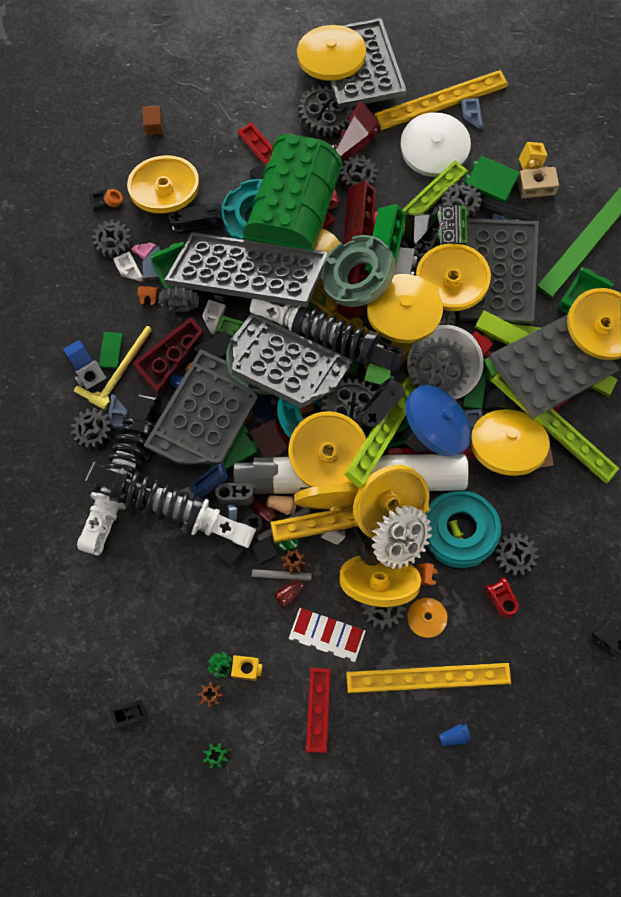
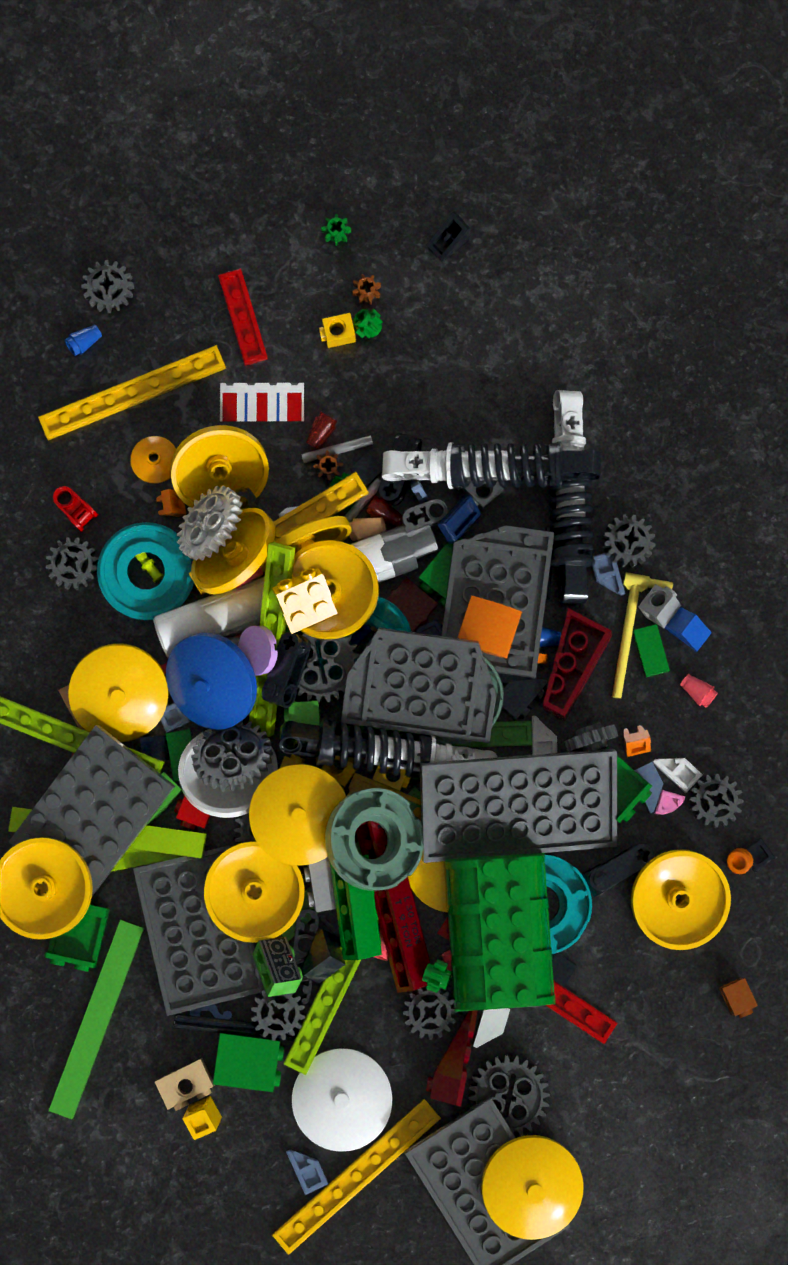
camera: 155 degrees right, 10 degrees up
none -> dark grey gear [81,260,134,313]
none -> lavender tile [238,626,278,675]
none -> plate [272,567,337,634]
none -> green gear [422,959,452,993]
none -> orange slope [458,595,522,659]
none -> coral cone [680,674,718,708]

